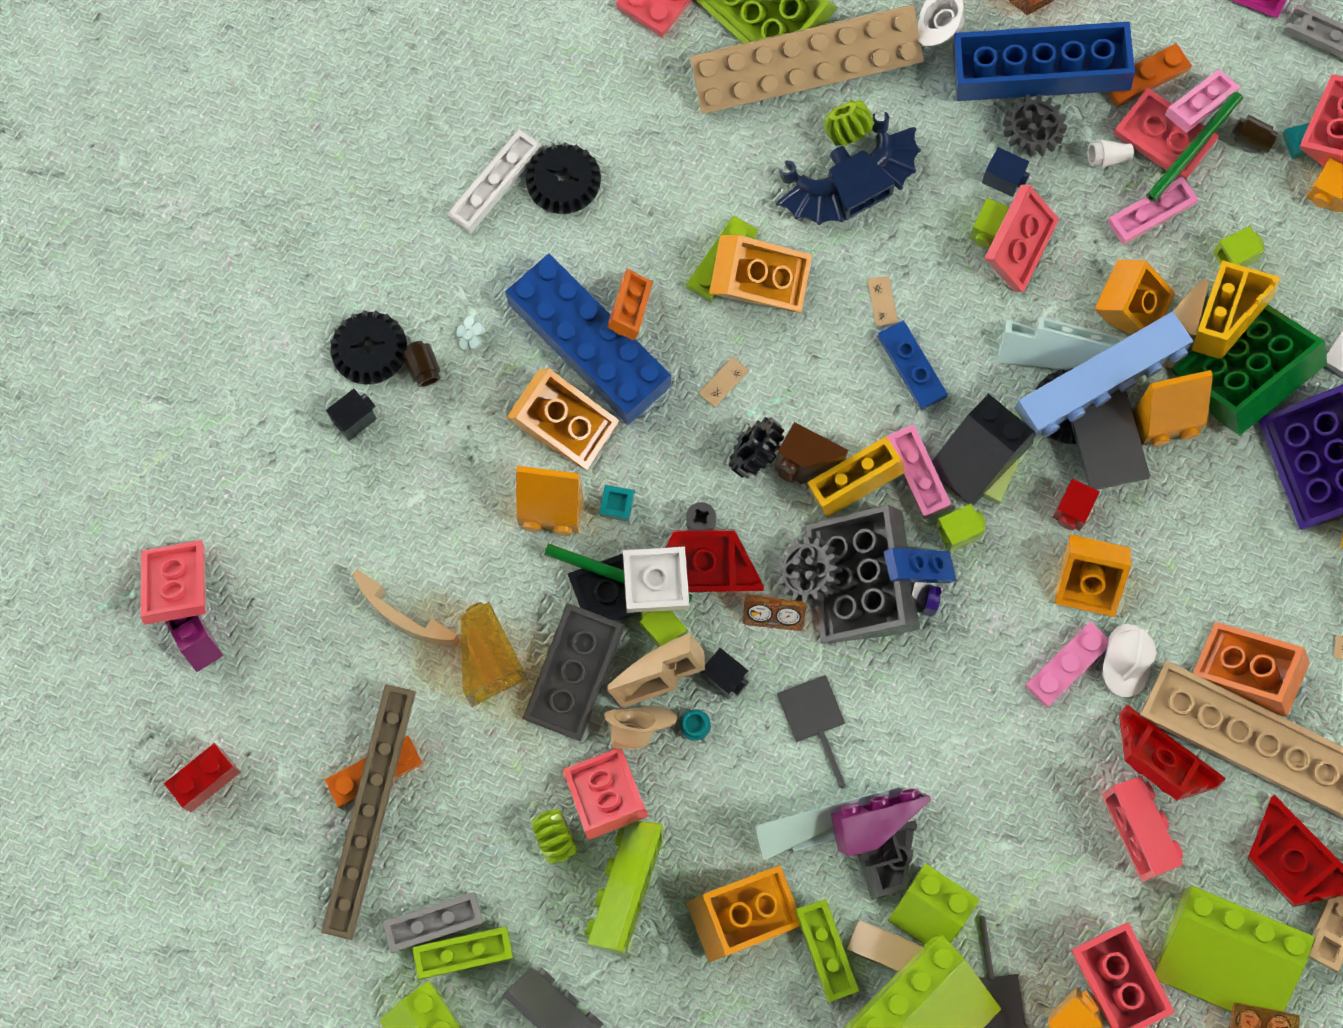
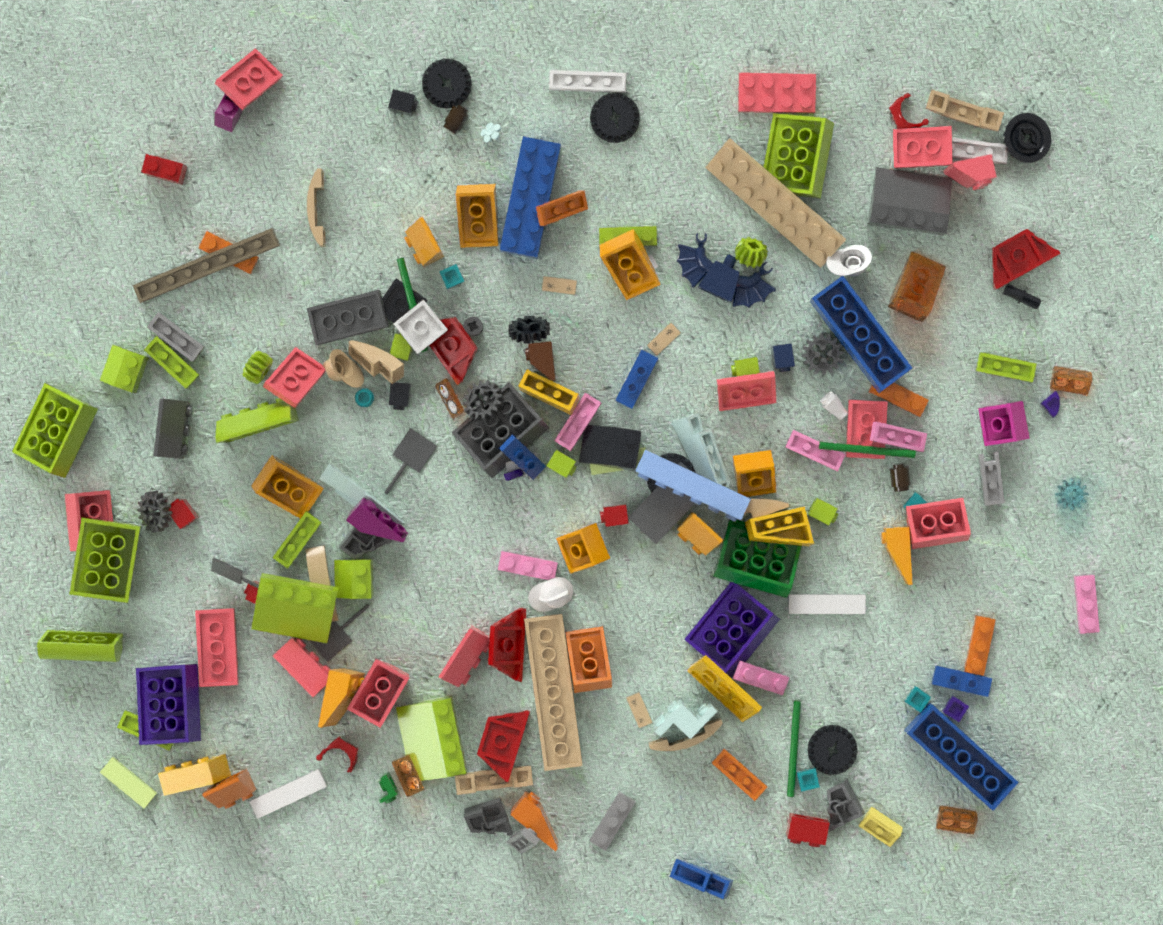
camera: 50 degrees right, 15 degrees up
clear yellow slope [461,602,527,707] -> none

